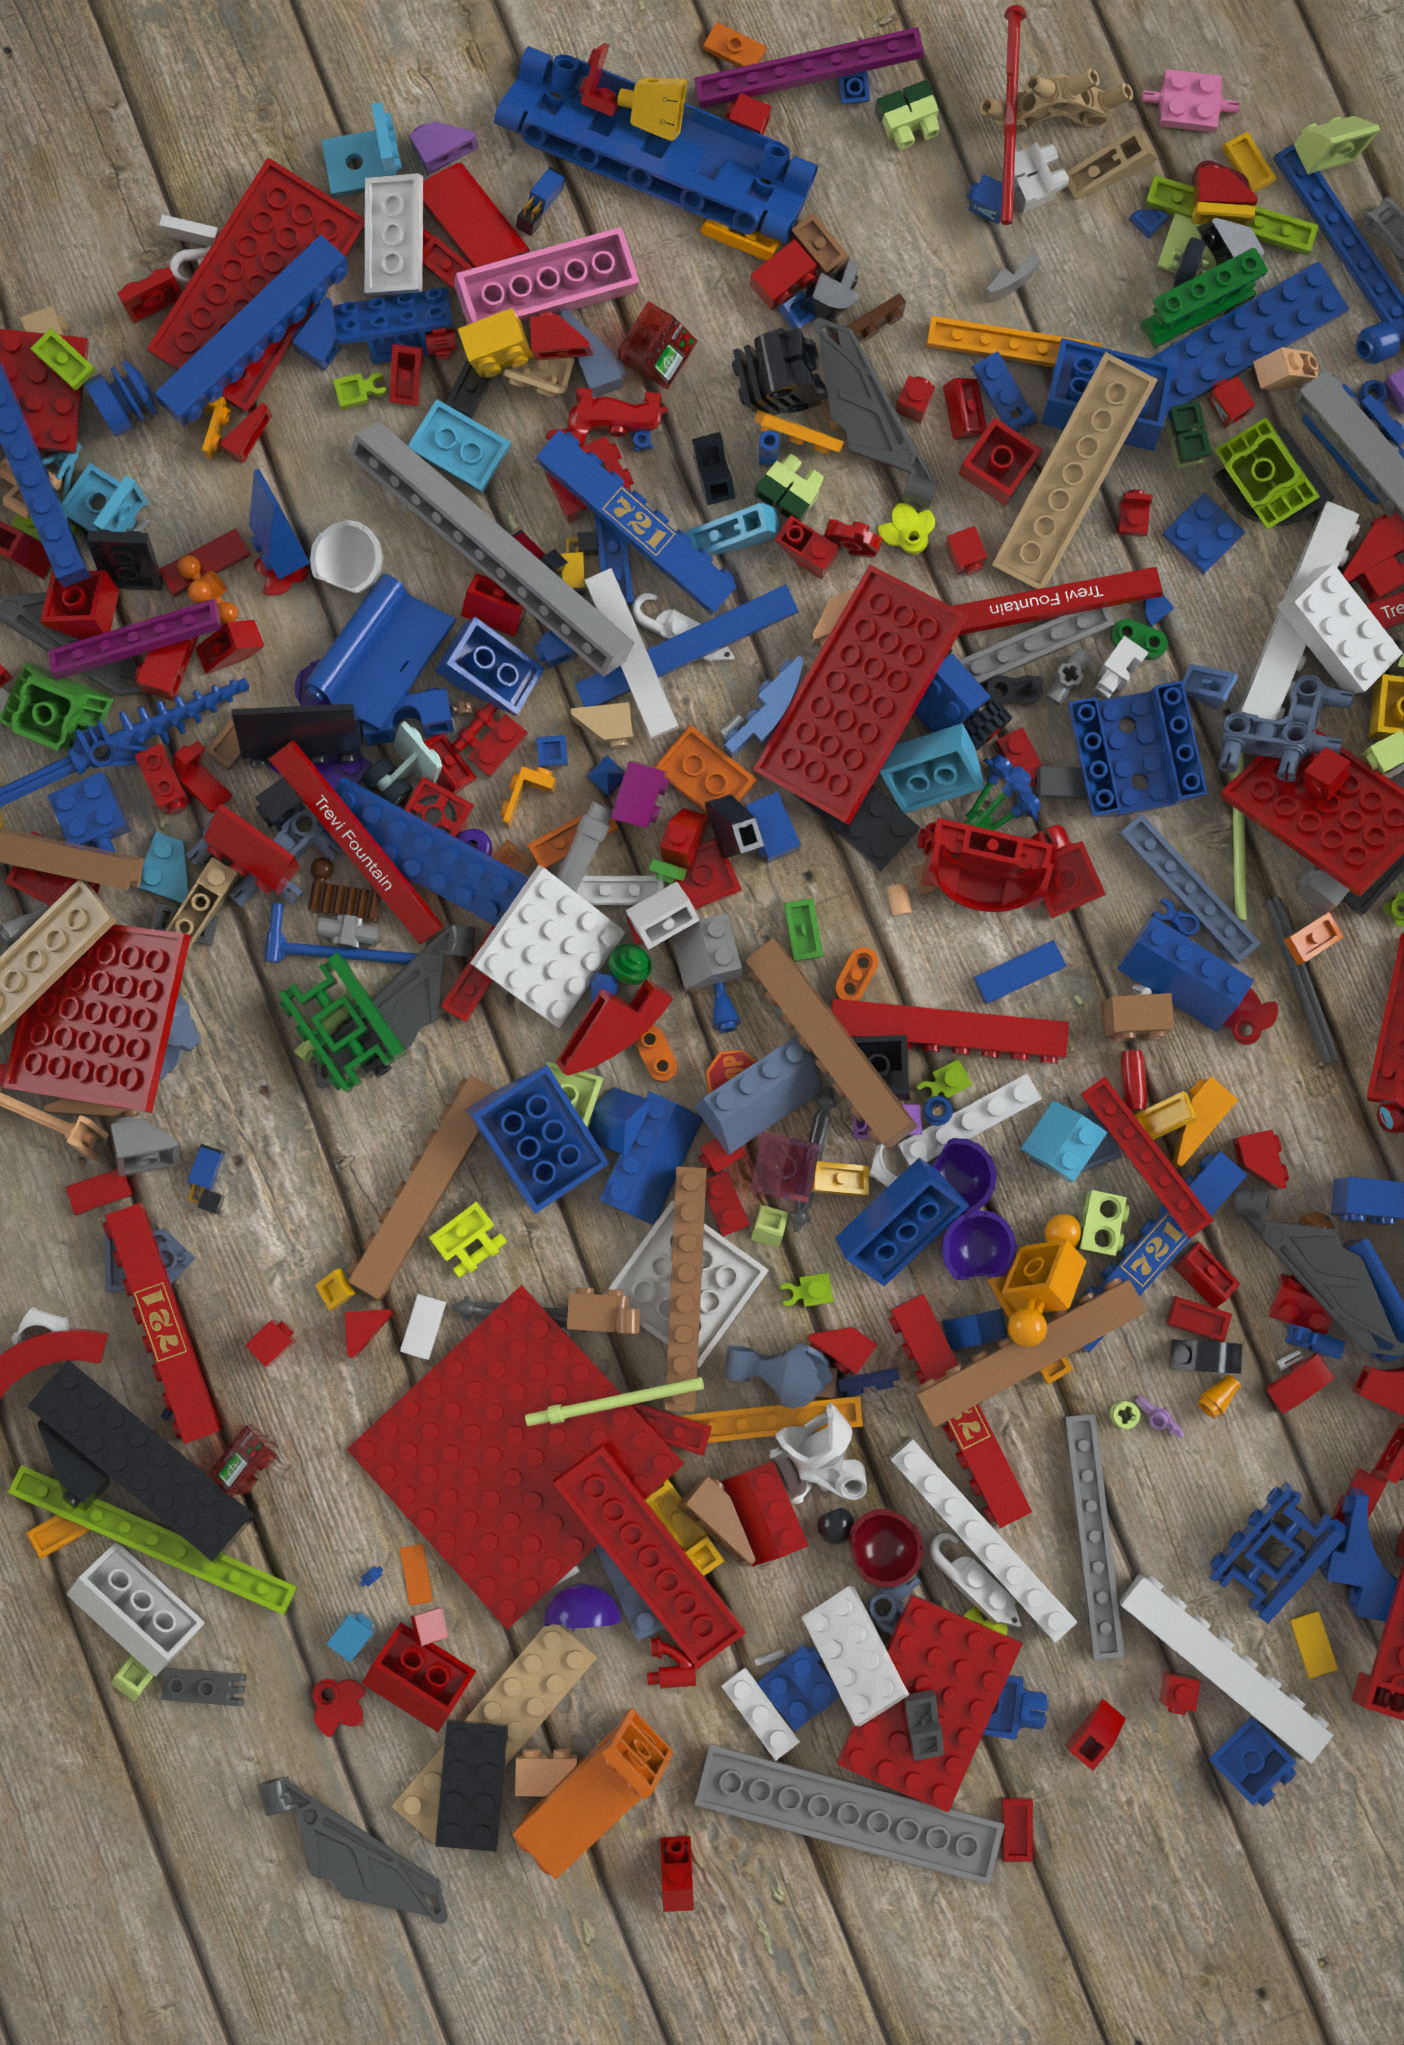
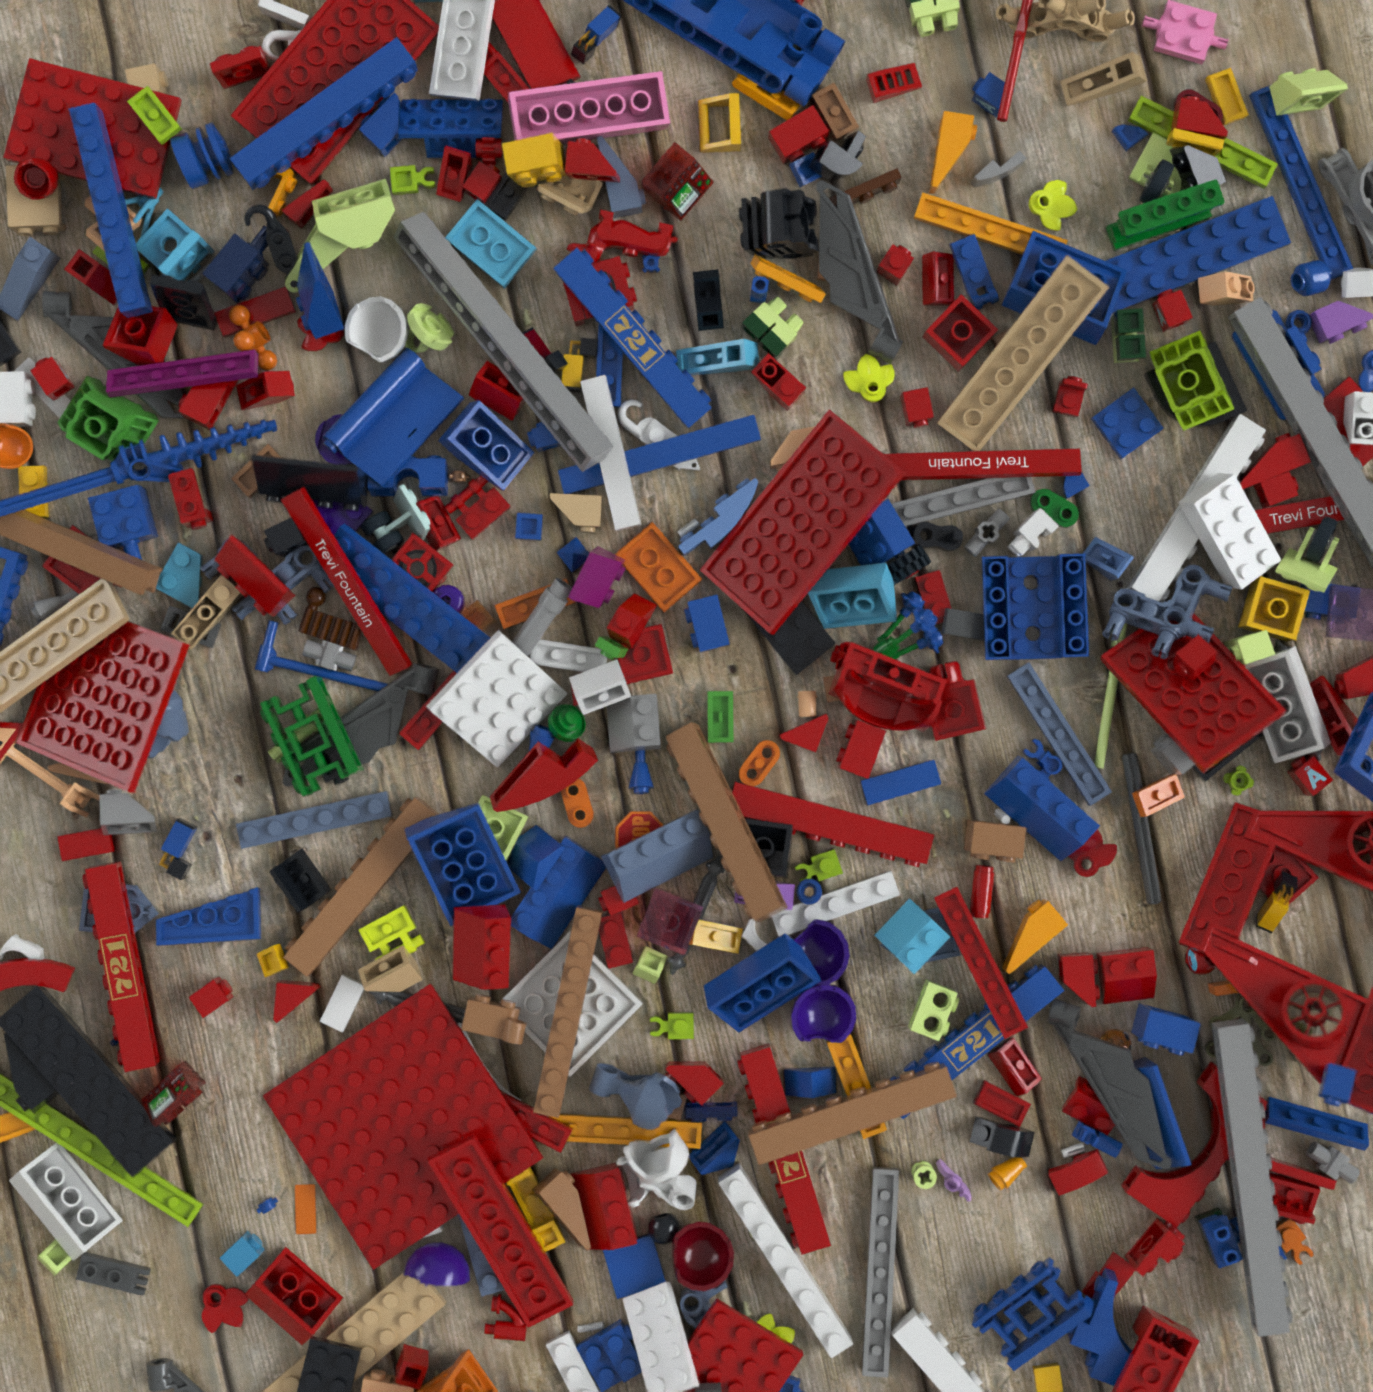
camera: 15 degrees right, 5 degrees up
red bracket [173,740,232,813] -> none
tile [410,1608,449,1646] -> none
light orange bracket [500,766,557,828] -> none
yellowish green bar [525,1377,704,1426] -> none
black slope [705,794,764,859] -> none
red plate [824,519,883,558] -> none
white plate [929,1533,1022,1628] -> none
light orange brick [1001,1214,1087,1347] -> none
white hips [1002,142,1069,213] -> none
yellow tile [1134,1091,1197,1140] -> none
none -> blue wing [156,887,261,946]
none -> dark blue brick [202,225,270,304]
none -> sand blue plate [236,791,393,849]
none -> yellowish green slope [244,179,395,292]
none -> black bracket [269,848,331,913]
none -> tan slope [358,945,423,992]
none -> red brick [395,1344,429,1390]
none -> yellowish green tile [405,303,454,353]
none -> red slope [452,904,511,990]
none -> red brick [462,161,502,204]
none -> blue tile [603,1234,666,1299]
none -> blue slope [688,1121,740,1175]
none -> yellow tile [698,93,741,153]
none -> red slope [779,714,829,752]
none -> red brick [835,720,886,779]
none -> red slope [866,63,922,103]
none -> light orange slope [929,111,977,194]
none -> neon yellow plate [1028,180,1077,231]
none -> red slope [1096,947,1157,1004]

